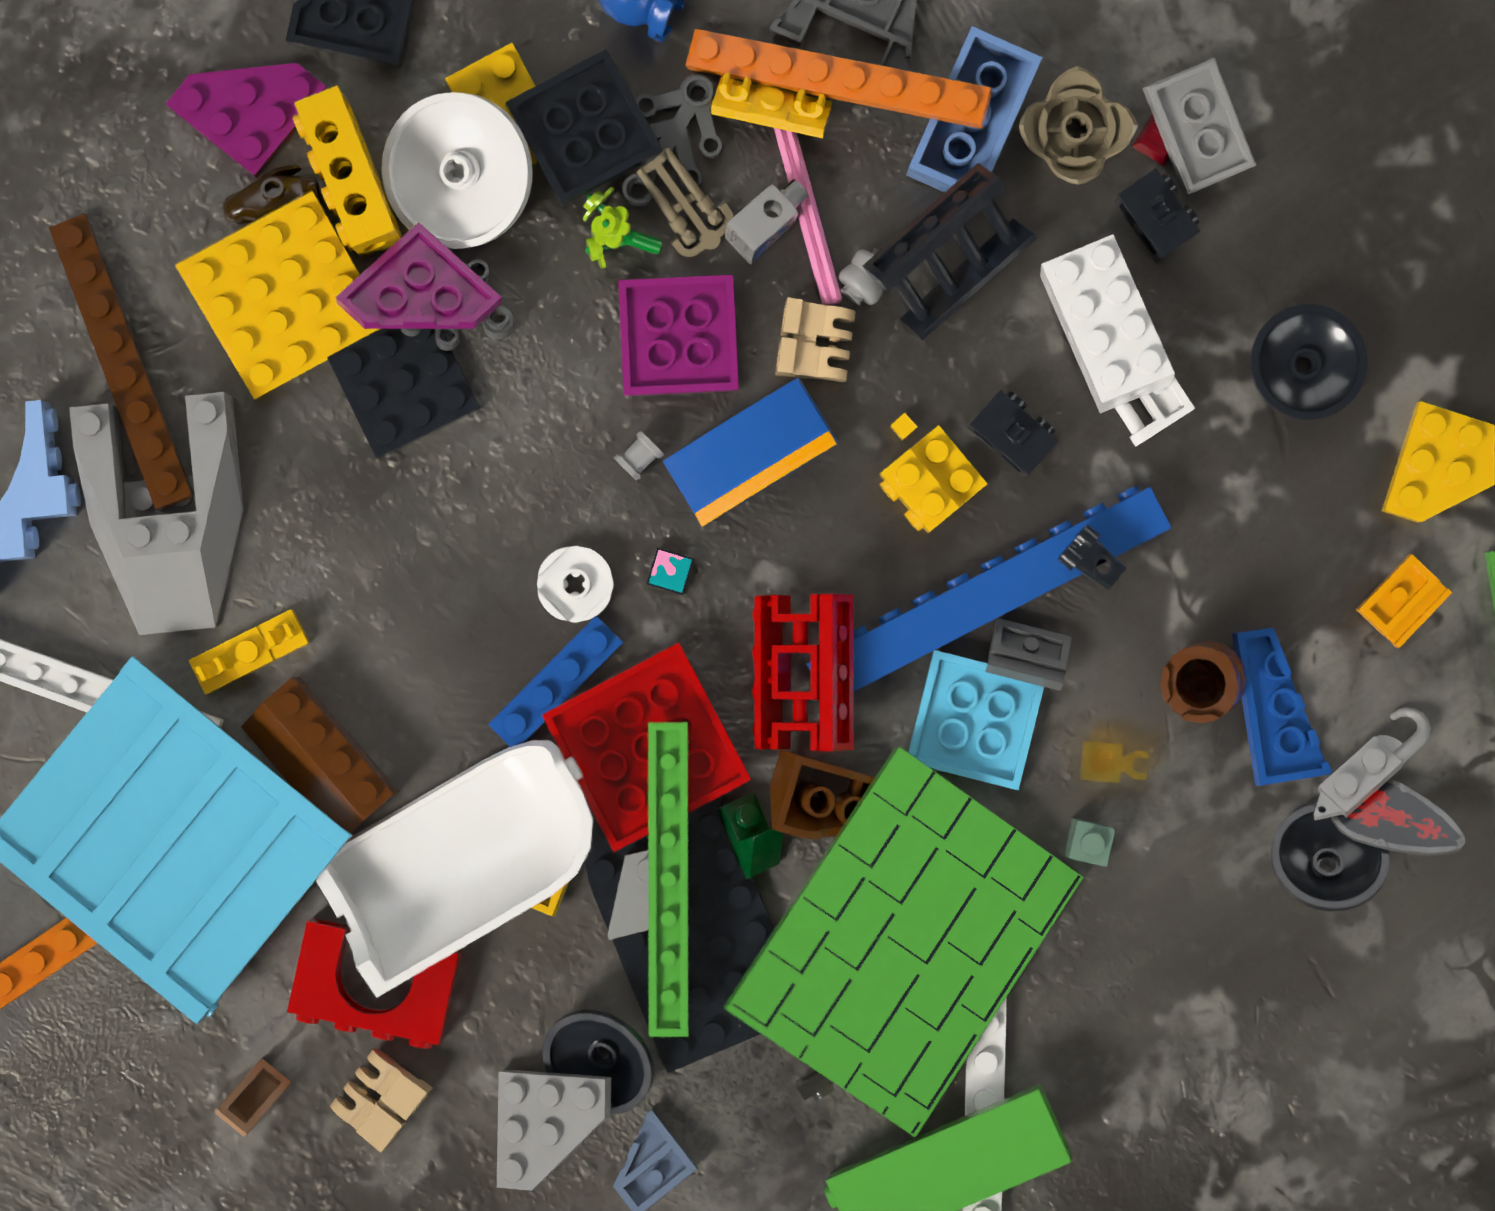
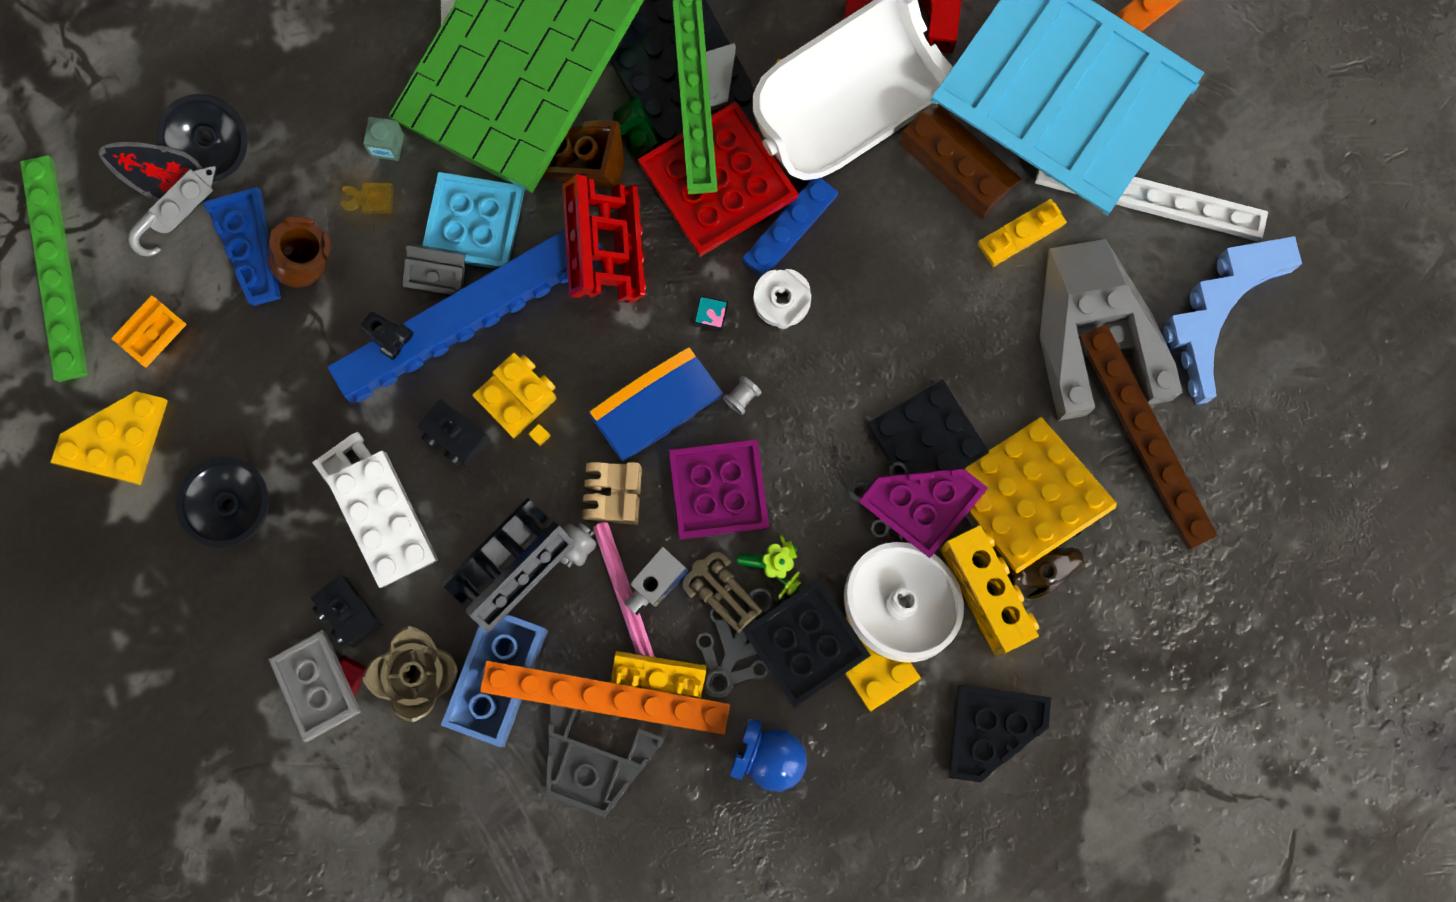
camera: 170 degrees right, 10 degrees down
magenta plate [166,63,328,178] -> none

